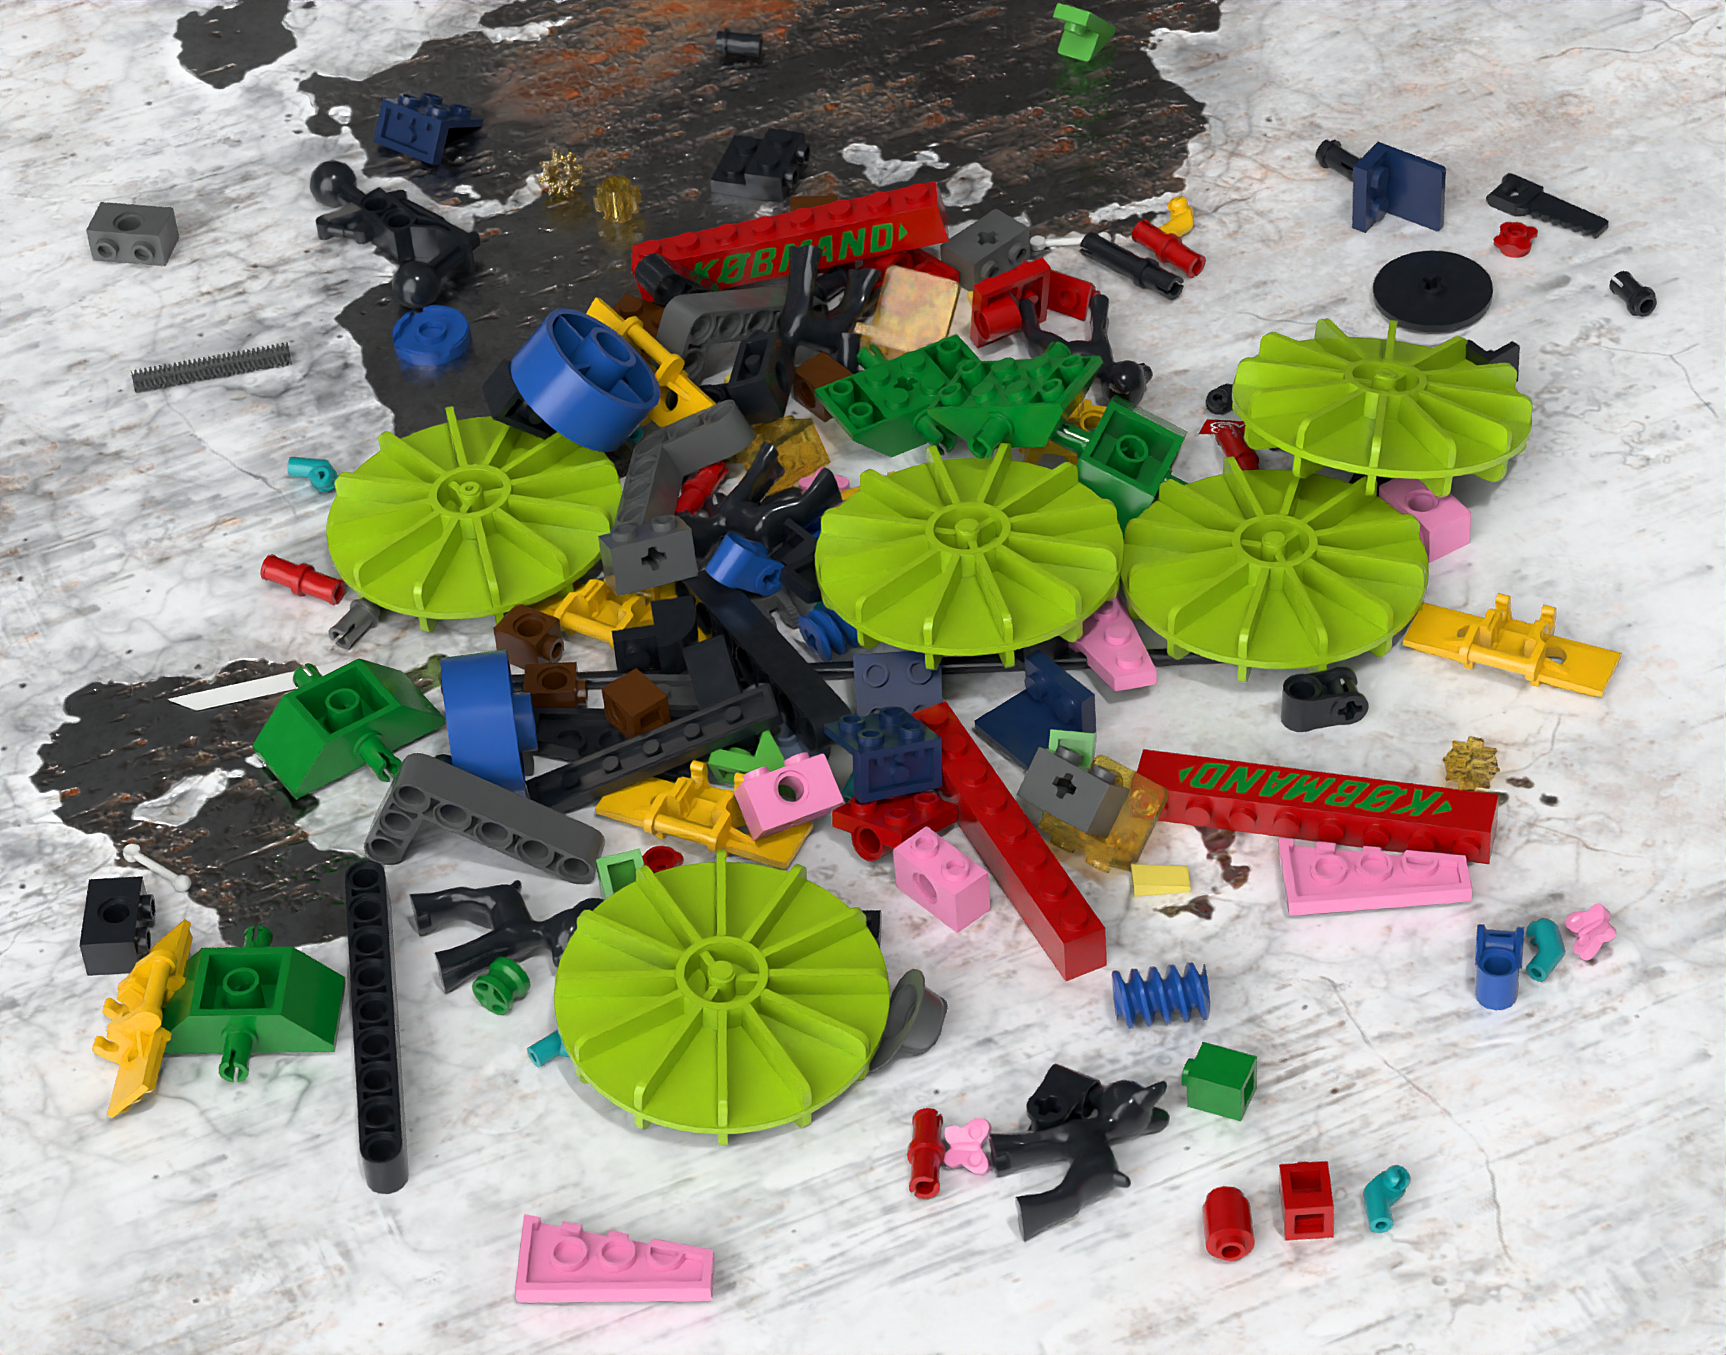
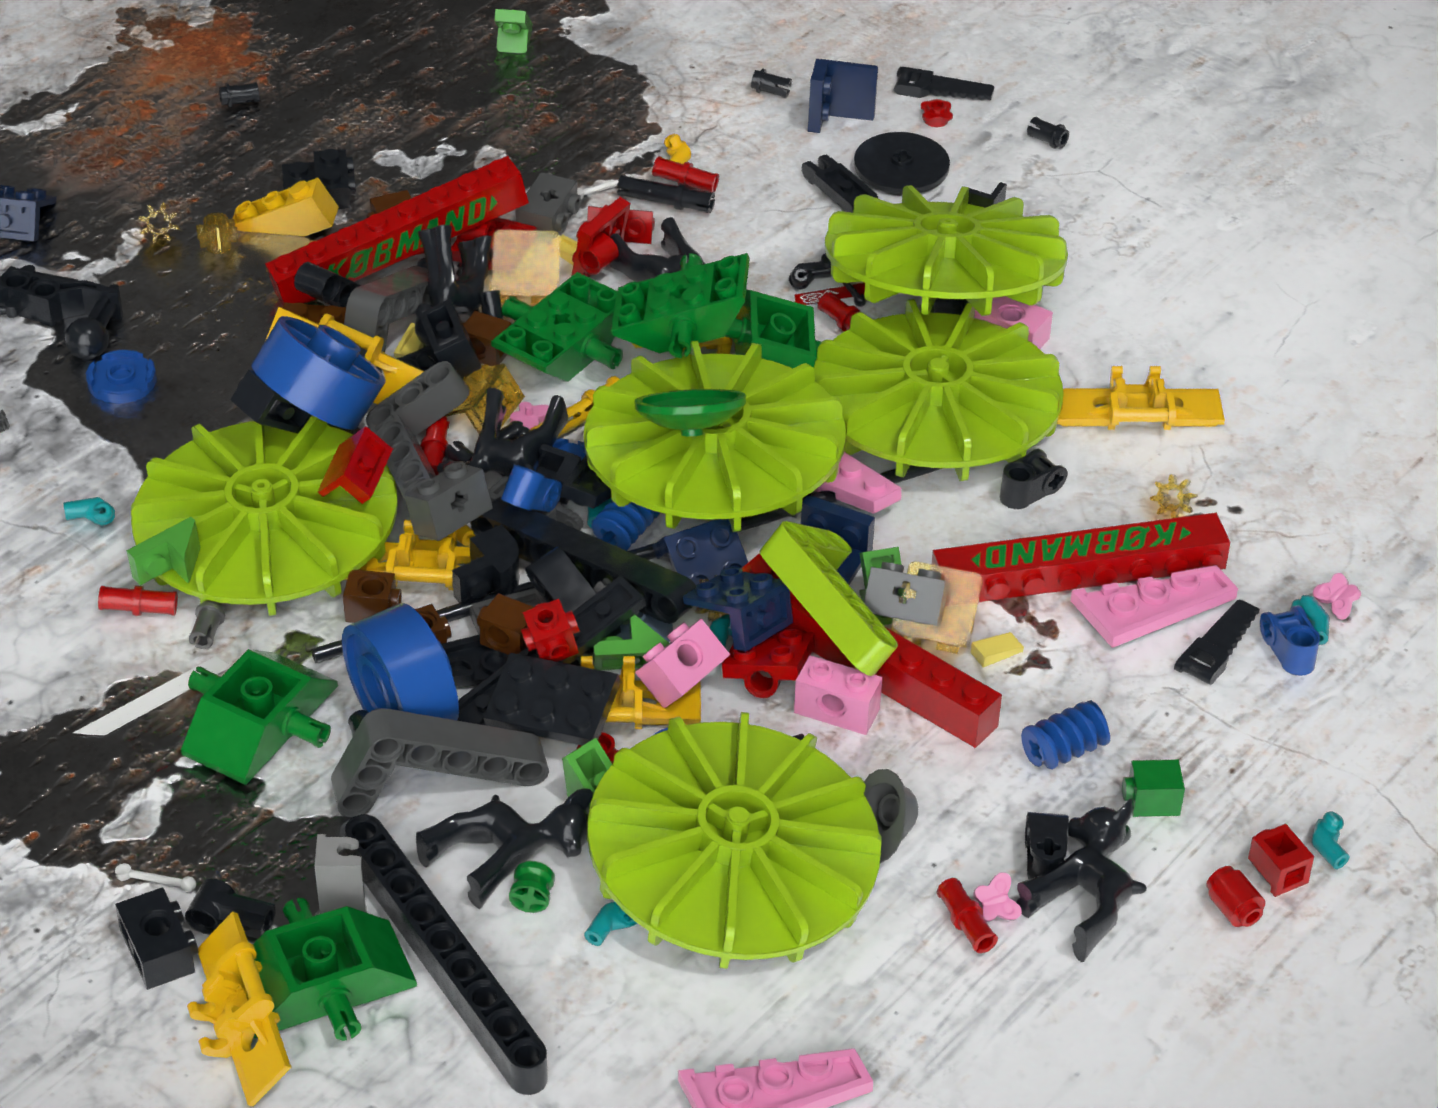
camera: 30 degrees left, 0 degrees up
none -> bright green slope [126,517,201,585]
none -> black piece [185,878,276,939]
none -> yellow slope [229,178,339,237]
none -> light grey hinge [314,834,367,914]
none -> red panel [317,426,393,504]
none -> black plate [483,653,621,746]
none -> red brick [521,599,580,662]
none -> green dish [634,389,746,437]
none -> lime beam [759,521,898,676]
none -> black hinge [801,154,878,213]
none -> black piece [1174,600,1260,685]

